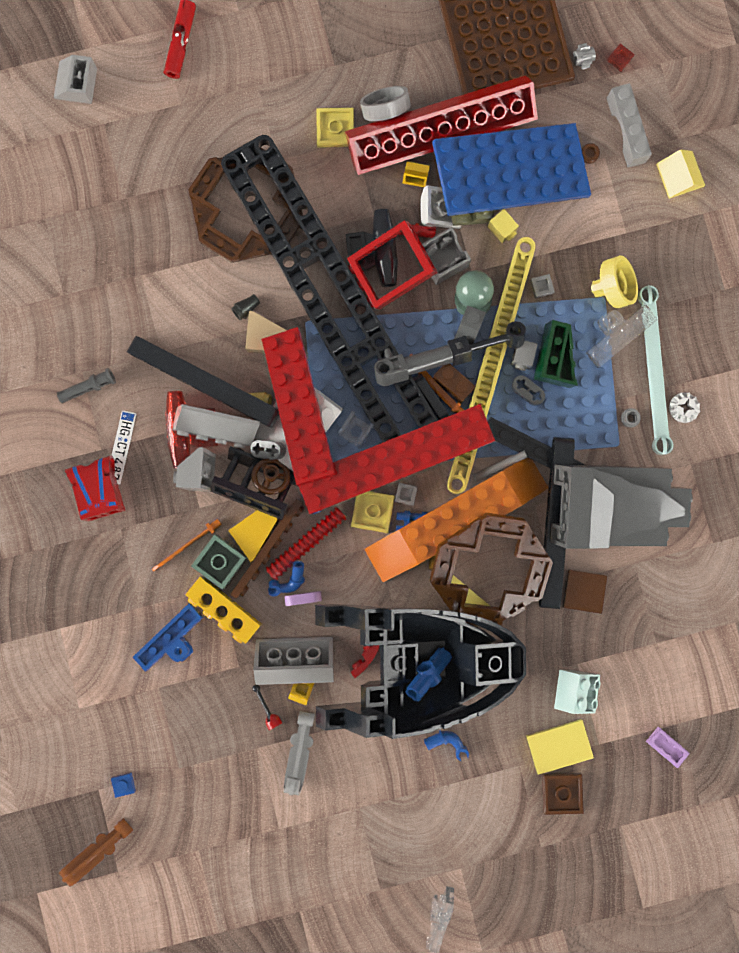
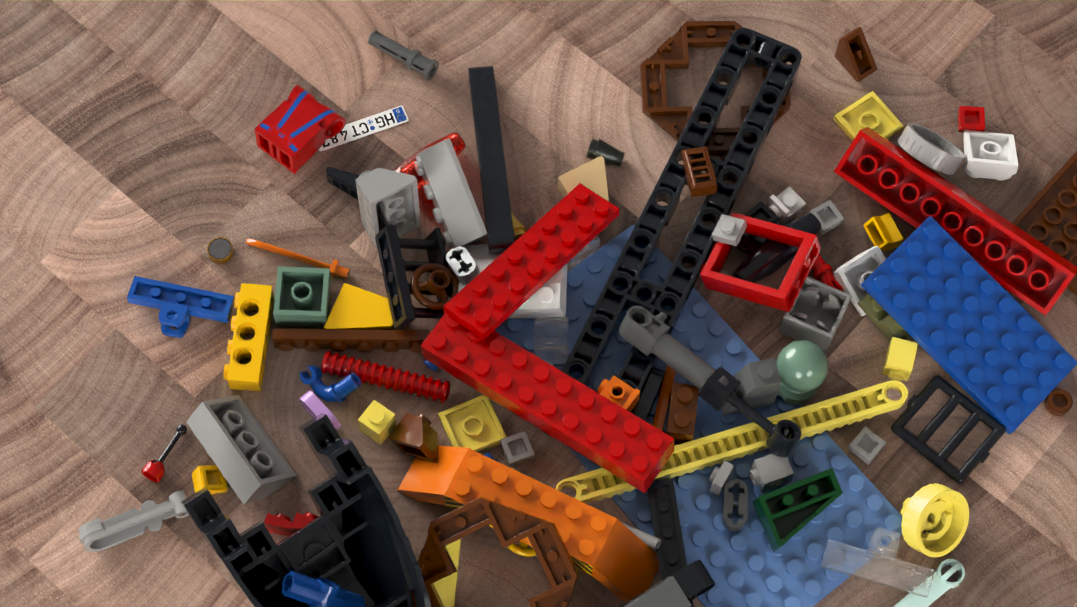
camera: 55 degrees right, 20 degrees down
none -> tile [207,237,234,264]
none -> black slope [326,167,360,200]
none -> light yellow brick [358,400,397,445]
none -> reddish brown slope [389,413,438,463]
none -> orange brick [597,376,641,412]
none -> reddish brown slope [681,146,717,197]
none -> light grey plate [709,460,734,496]
none -> light grey plate [712,214,747,246]
none -> white bracket [767,186,806,225]
none -> light grey plate [809,200,844,235]
none -> reddish brown slope [834,27,878,82]
none -> black bar [891,375,1006,484]
none -> red plate [958,106,985,132]
none -> white slope [963,130,1019,181]

